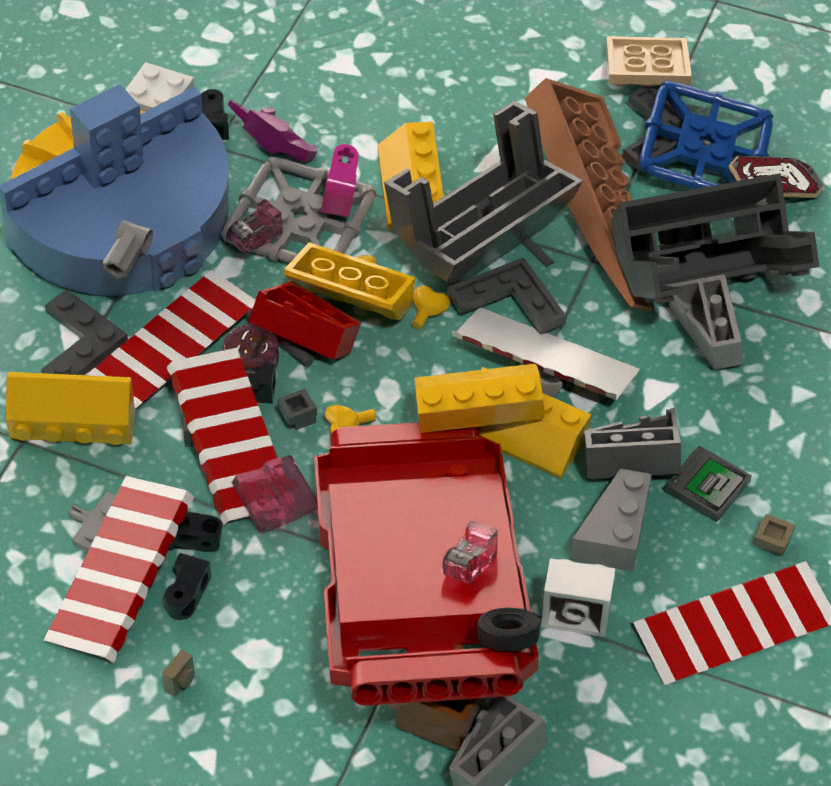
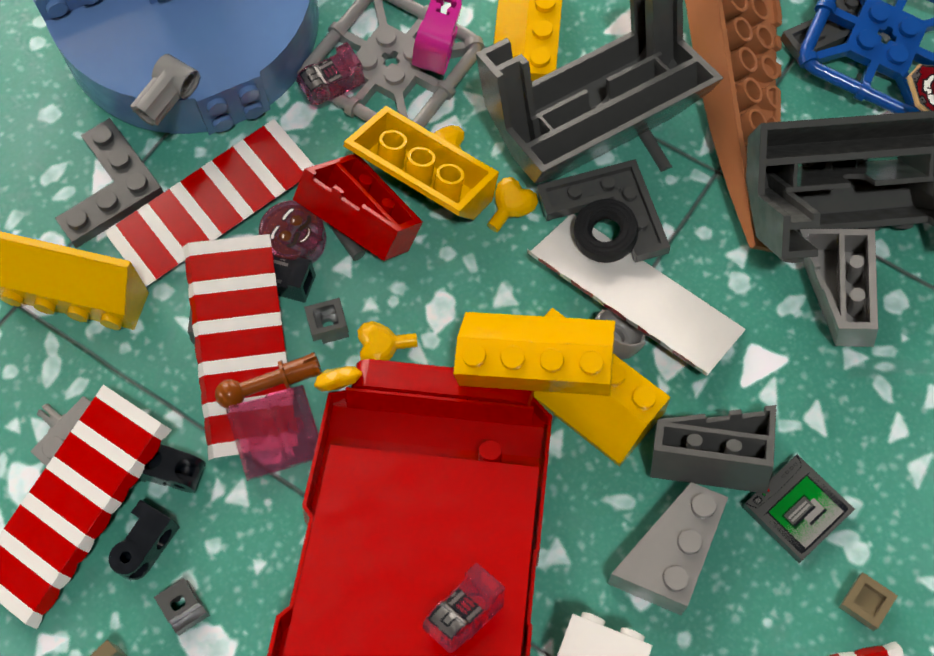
camera: 15 degrees right, 15 degrees up
none -> dark grey piece [154,578,210,636]
none -> dark orange pin [215,352,322,409]
none -> yellow rock [314,366,362,391]
none -> black tyre [574,199,639,263]

